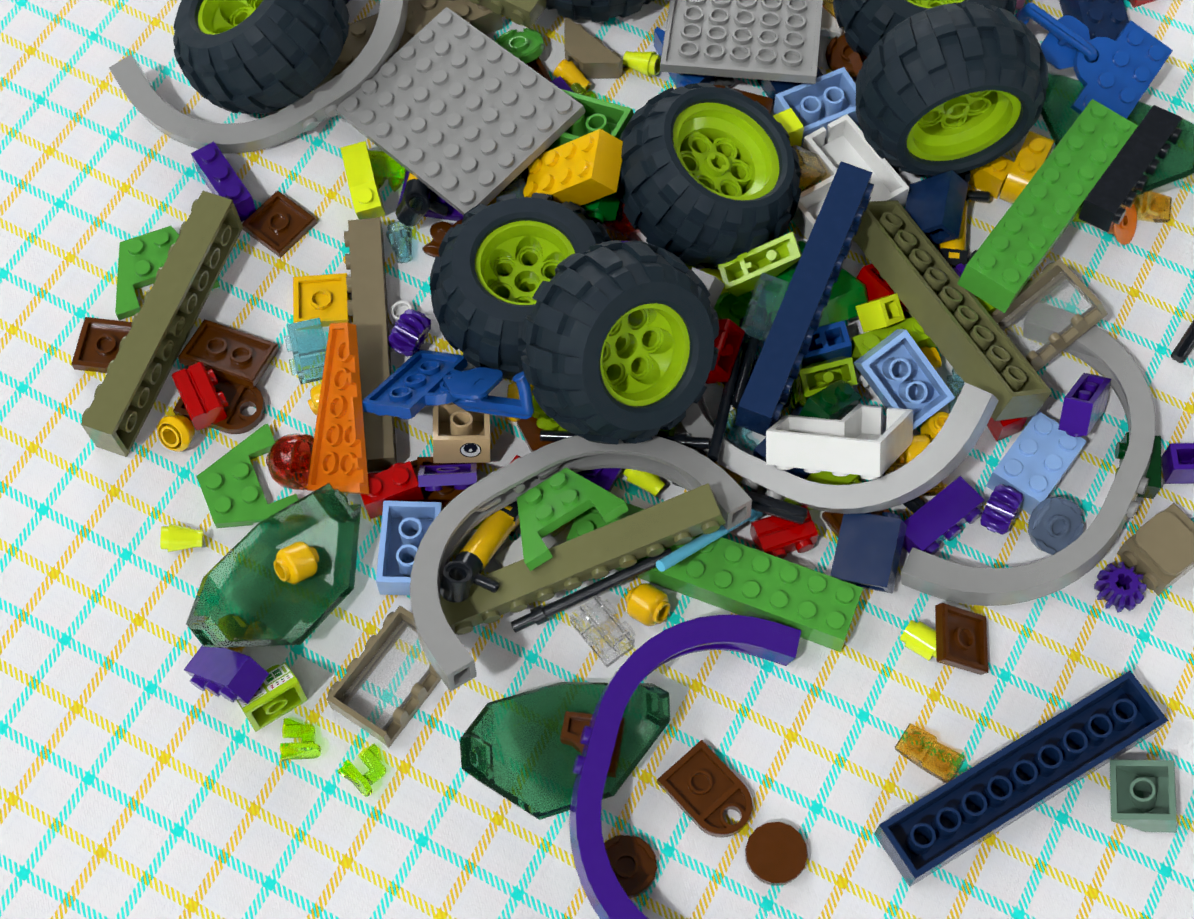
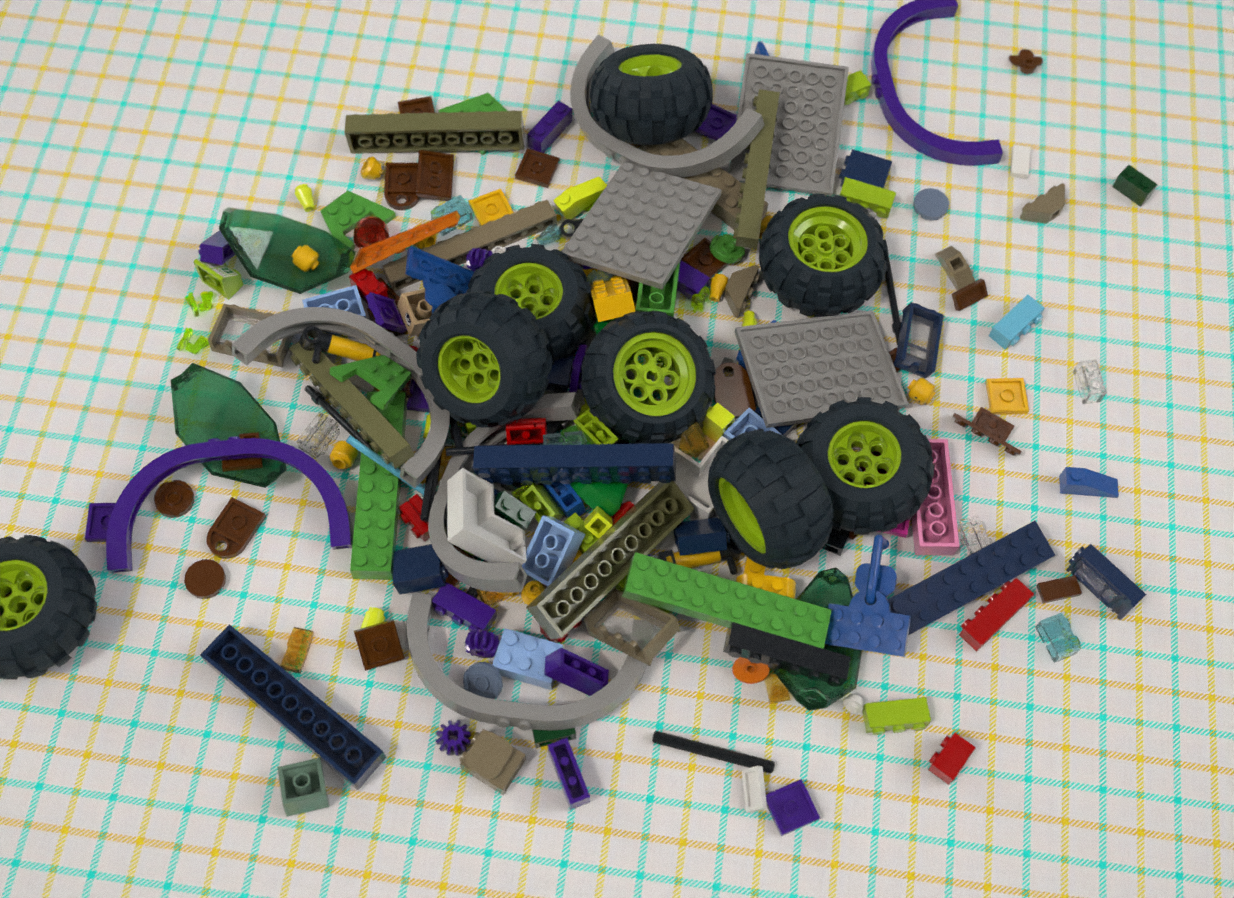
camera: 65 degrees right, 0 degrees up
red brick [171,362,229,431] -> none

